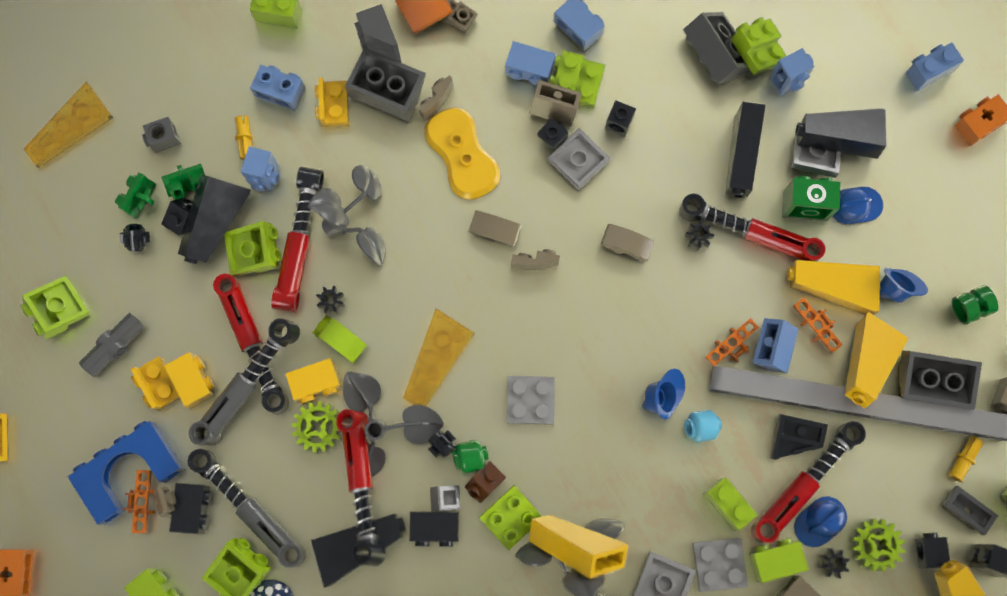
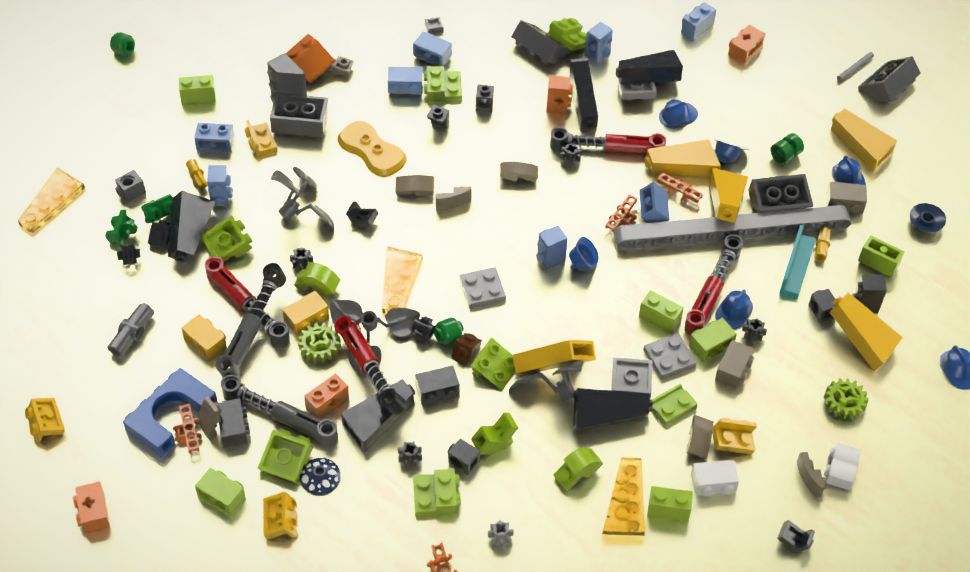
camera: 20 degrees left, 25 degrees down
lime plate [20,275,89,340] -> none
yellow bracket [130,356,180,411] -> none
red piece [271,166,324,312] -> none
dark tan slope [418,75,453,121] -> none
light grey slope [430,485,460,511] -> none
dark tan brick [529,80,582,126] -> none
light grey plate [547,128,611,191] -> none
medium azure head [684,410,722,442] -> none
black wing [770,414,828,460] -> none
green brick [782,176,841,221] -> none
lime gear [850,518,906,572] -> none
dark grey piece [942,486,999,535] -> none
none -> orange brick [304,373,350,419]
none -> black bracket [346,201,379,227]
none -> medium blue brick [536,225,568,270]
none -> orange brick [546,75,573,114]
none -> teal panel [779,225,816,299]

